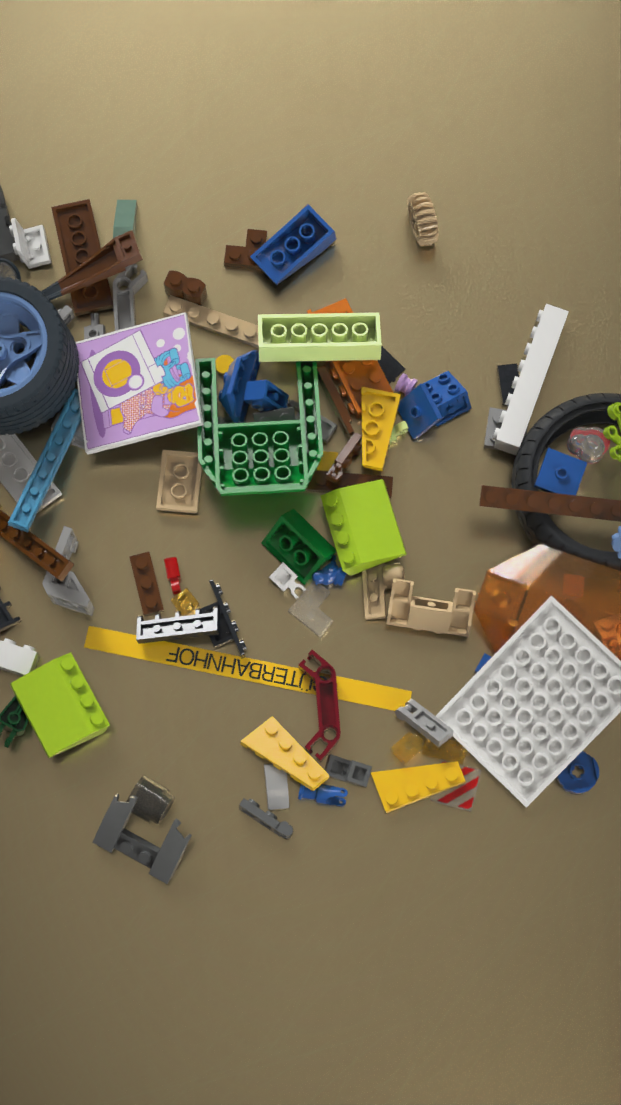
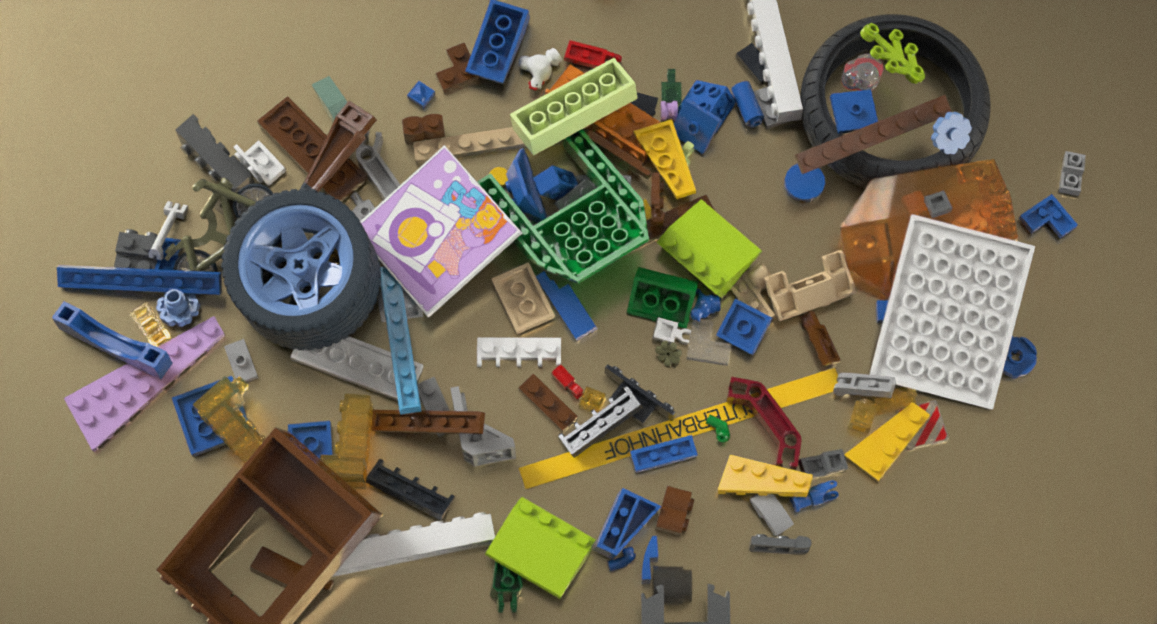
camera: 30 degrees left, 5 degrees down
none -> blue tile [407,81,435,109]
none -> light grey plate [417,377,450,437]
none -> white hinge [477,338,561,367]
none -> white animal [519,48,562,91]
none -> blue piece [536,271,597,341]
none -> red hinge [564,40,622,68]
none -> blue wedge [593,488,662,559]
none -> blue arm [607,547,636,571]
none -> blue plate [630,435,698,473]
none -> blue slope [641,536,658,584]
none -> olive plant [655,341,682,366]
none -> reddish brown brick [656,486,695,536]
none -> clear green plate [661,69,682,104]
none -> green arm [706,414,731,443]
none -> blue plate [716,299,773,355]
none -> blue brick [731,81,764,127]
none -> blue tile [784,164,825,202]
none -> reddish brown hinge [801,311,841,366]
none -> dark grey plate [924,191,952,218]

